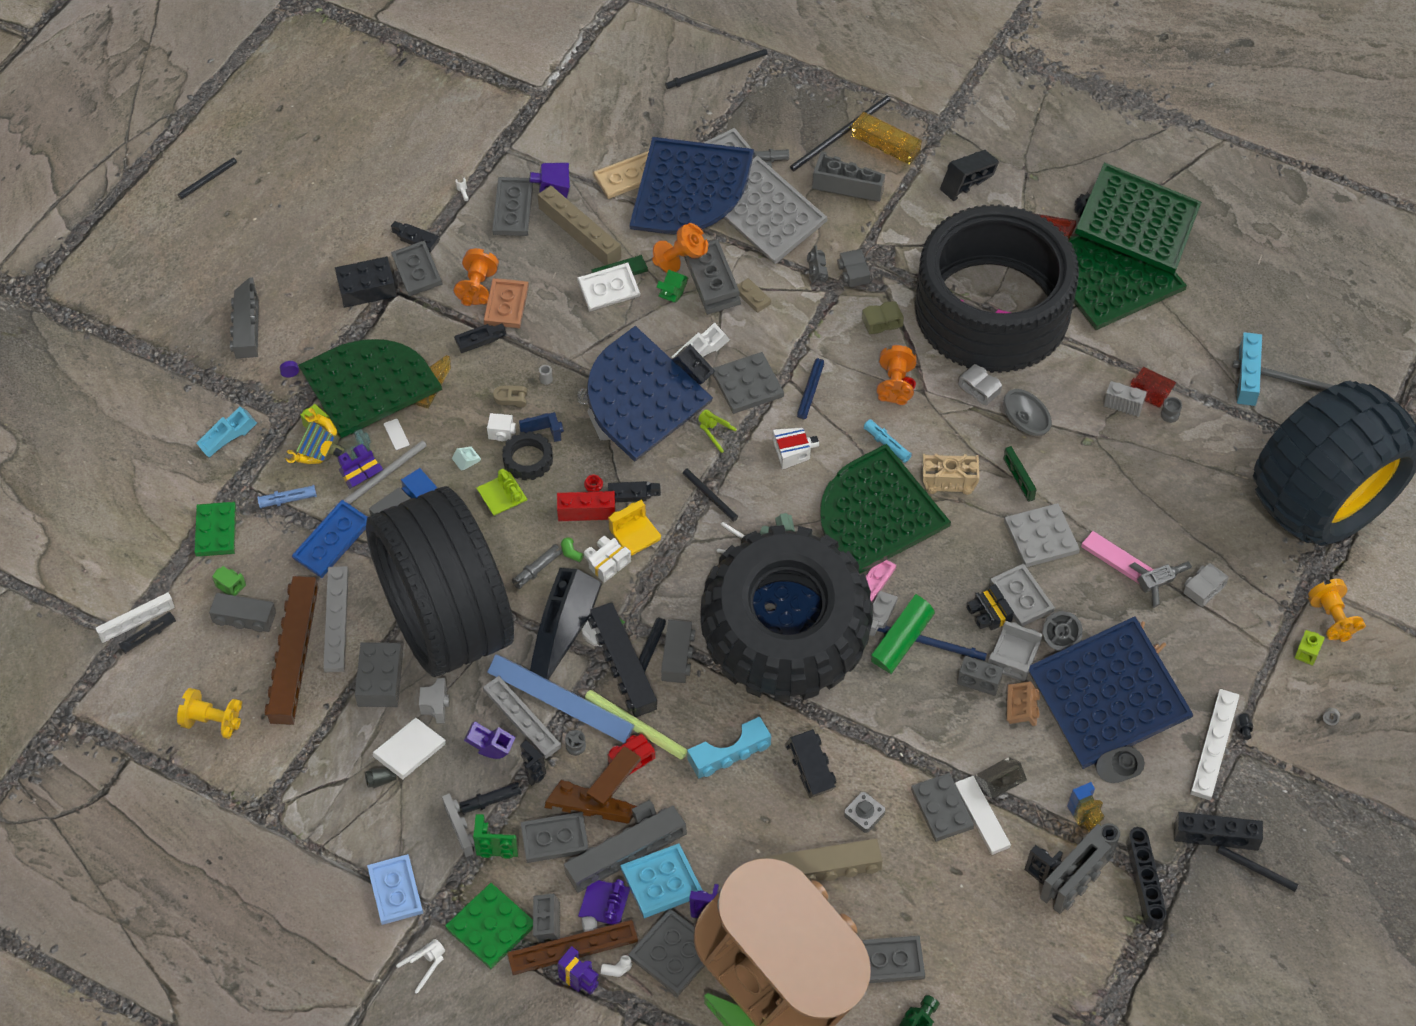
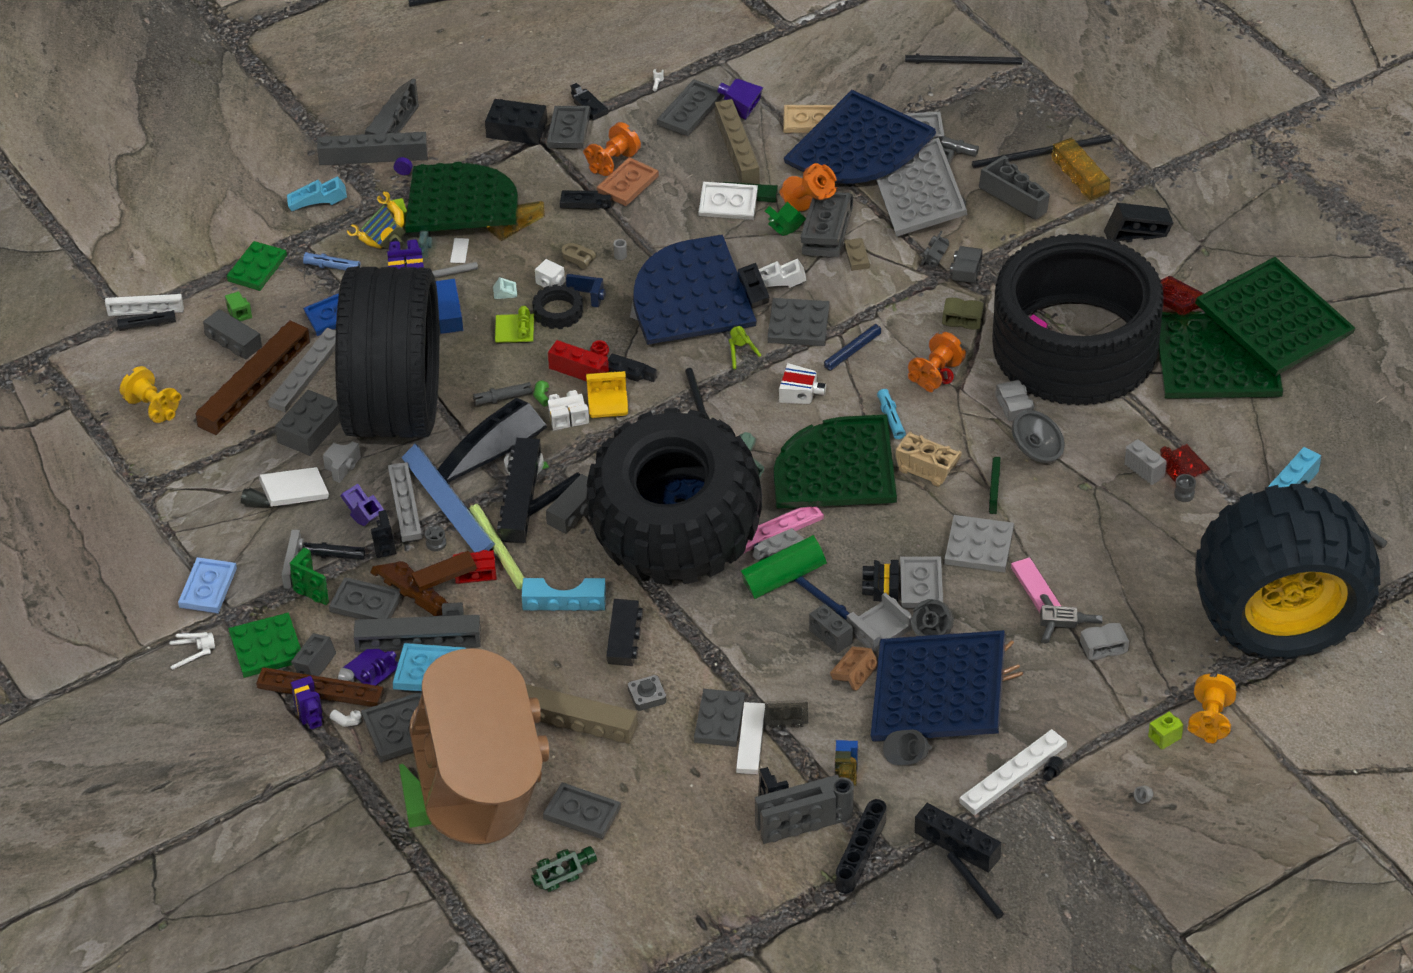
camera: 30 degrees right, 10 degrees down
none -> dark grey brick [317,132,428,165]

